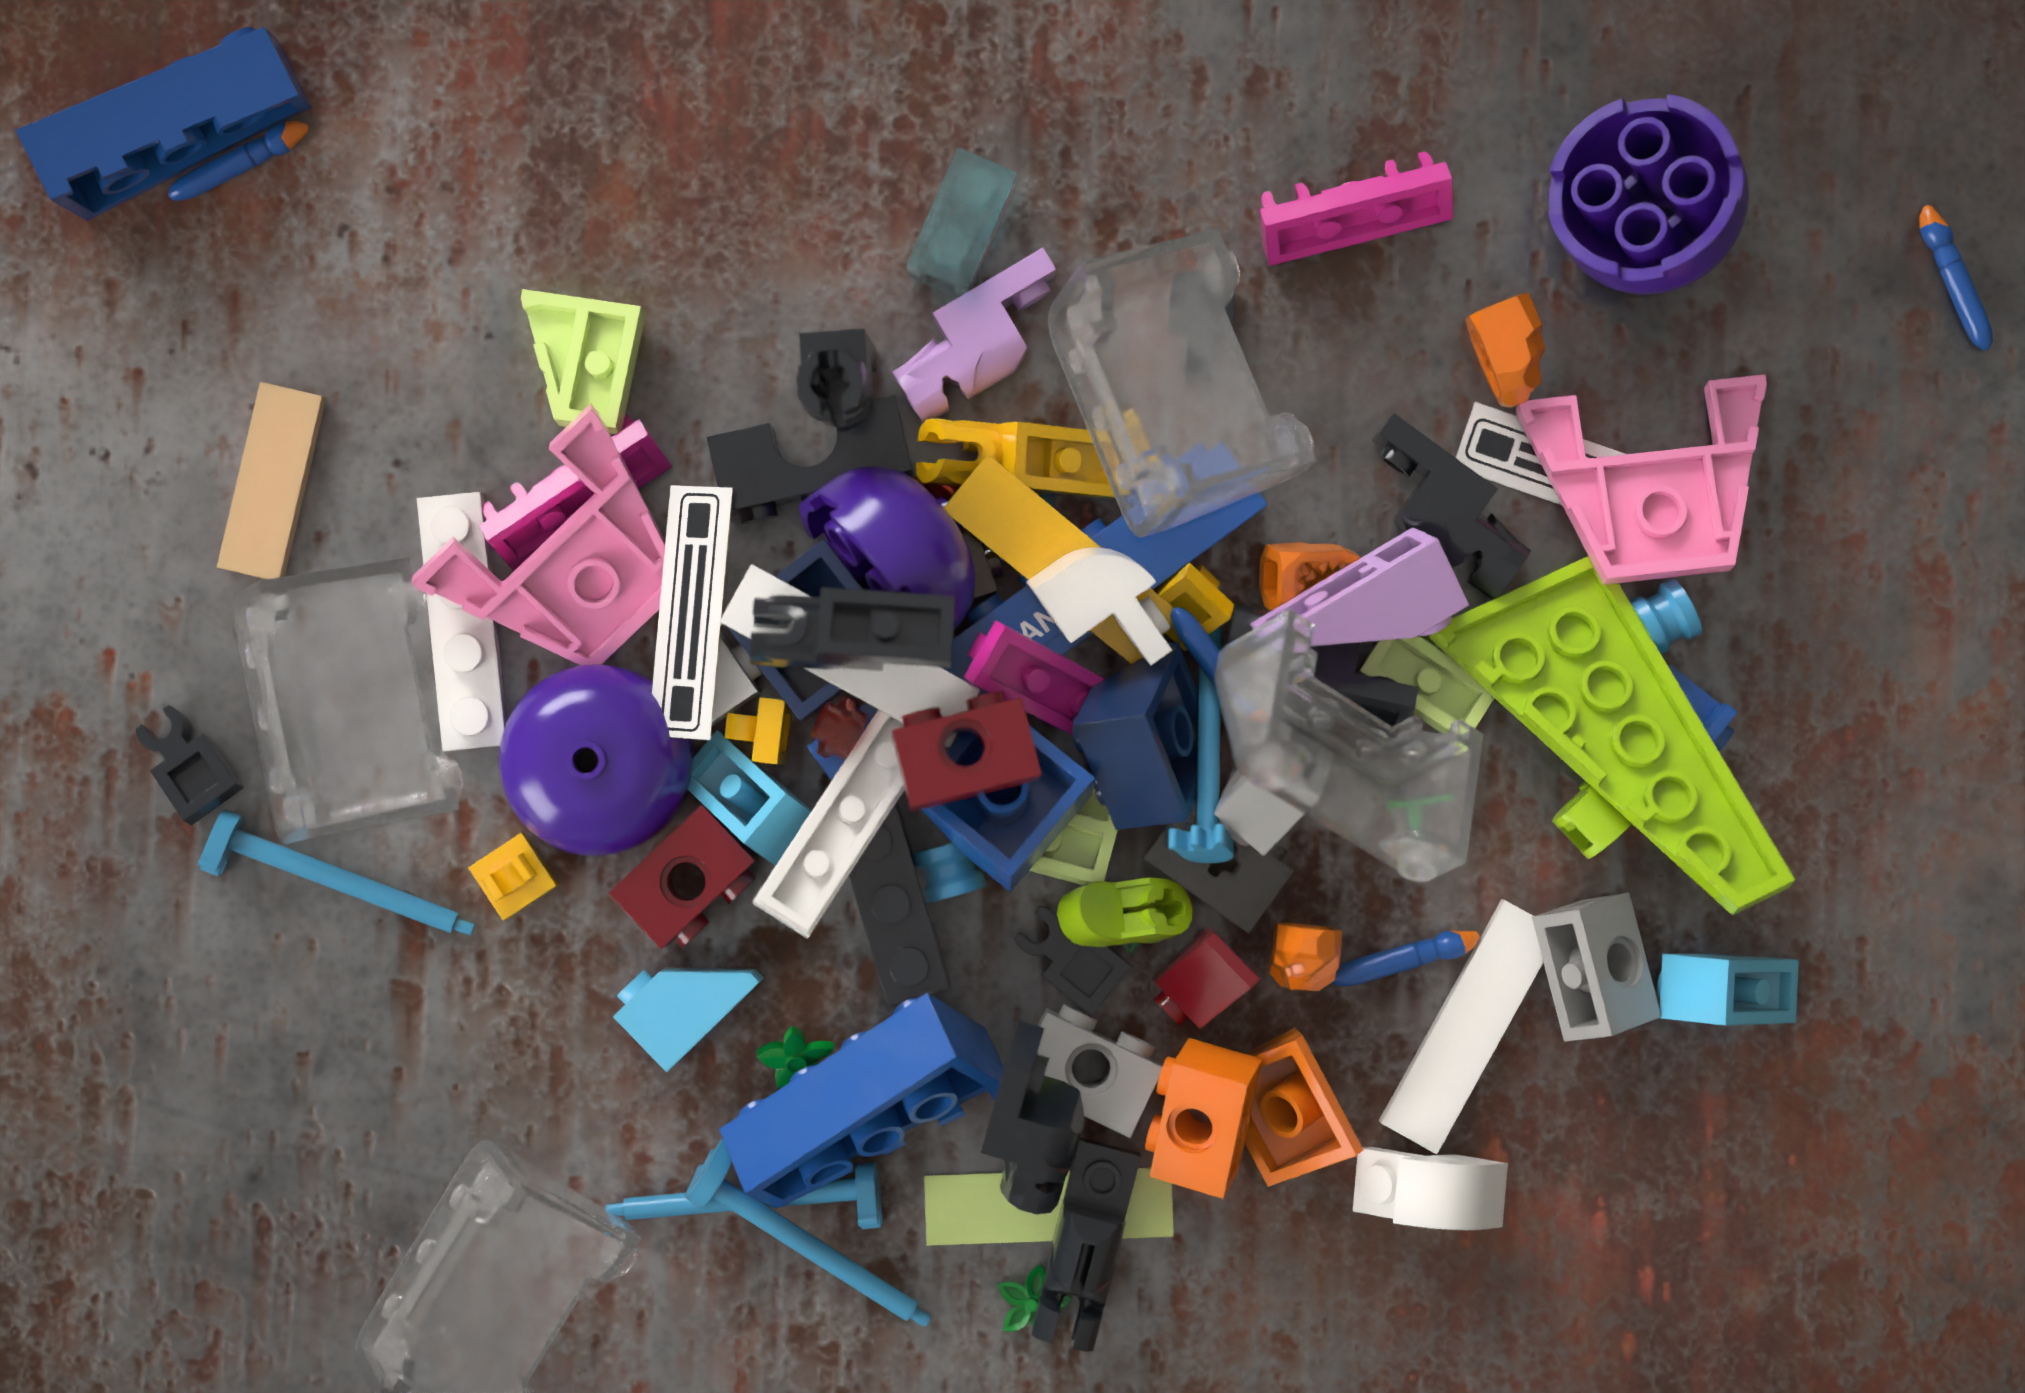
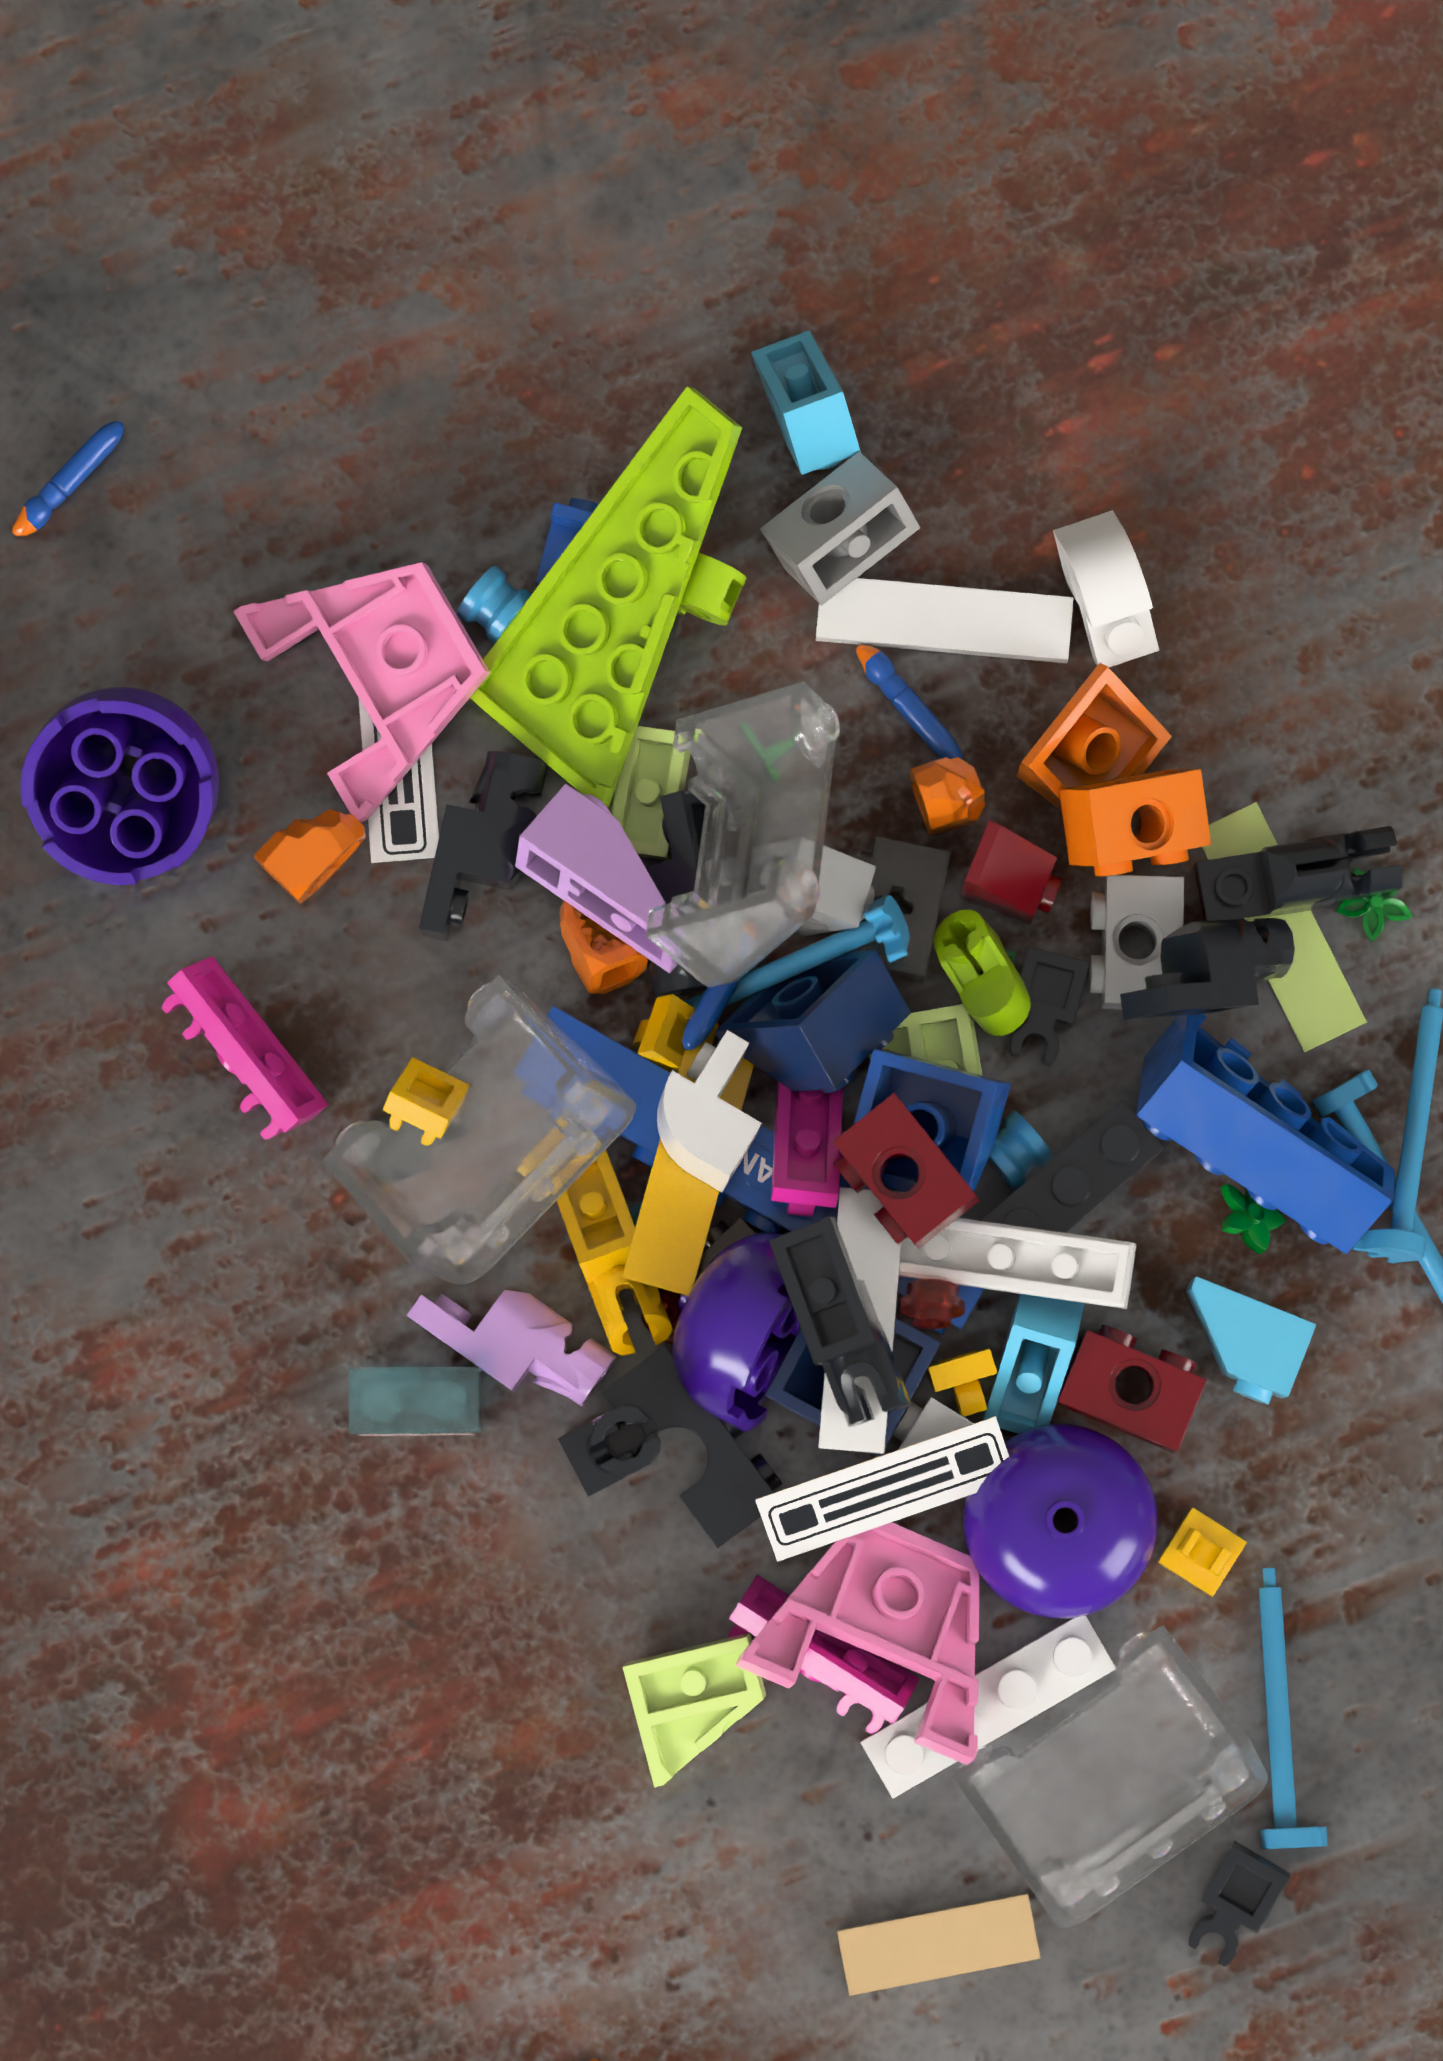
camera: 115 degrees left, 5 degrees down
none -> yellow tile [383,1057,470,1146]

